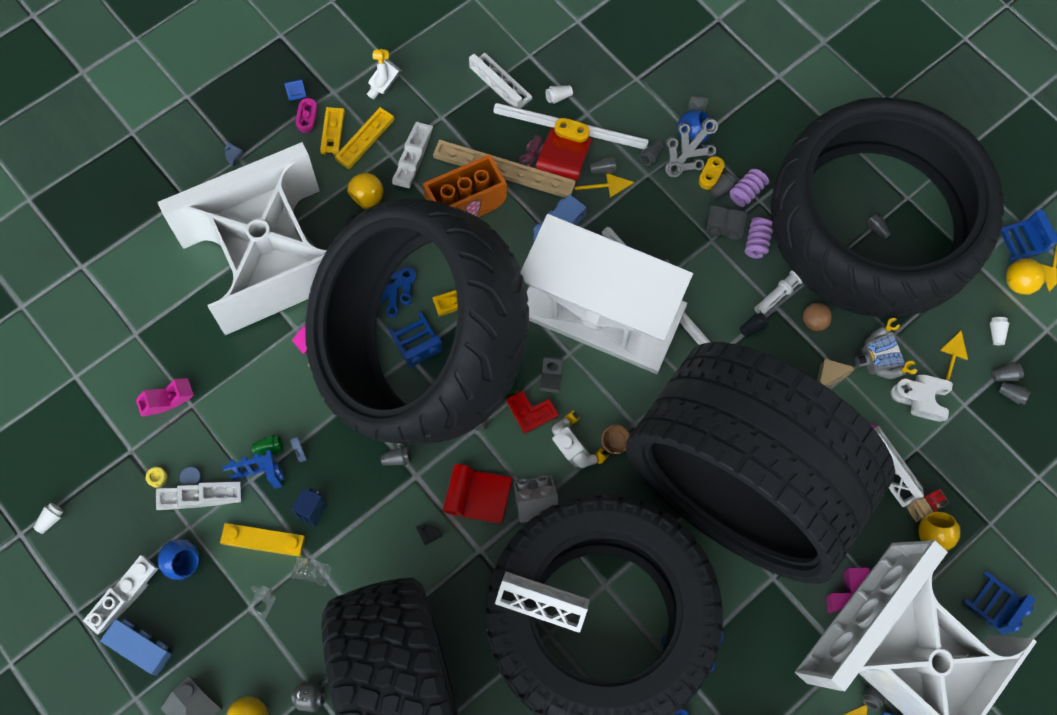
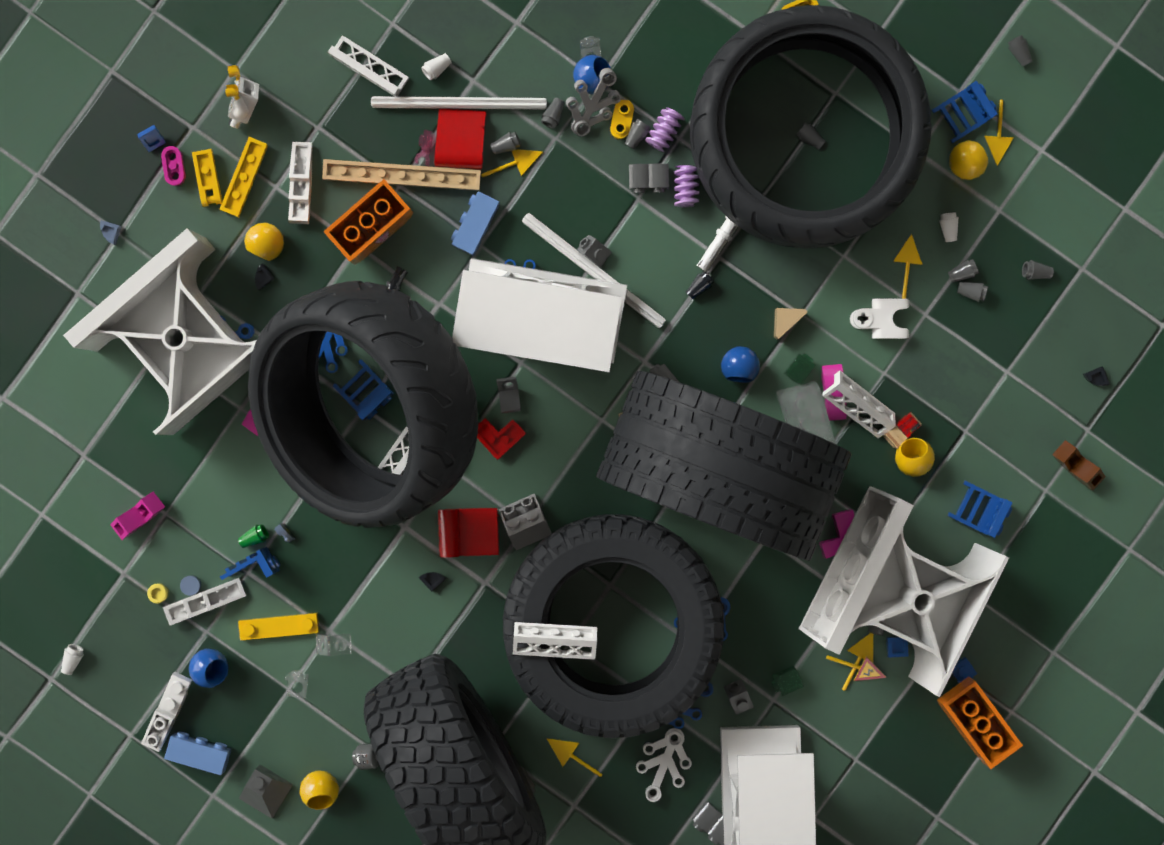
camera: 10 degrees left, 20 degrees up
dark blue brick [291,488,327,527] -> none
white torso [552,410,609,468] -> none
yellow plate [554,118,589,143] -> none
medium nougat hair [601,425,630,454] -> none
medium nougat hair [803,303,832,331] -> none
torso [855,318,917,379] -> none

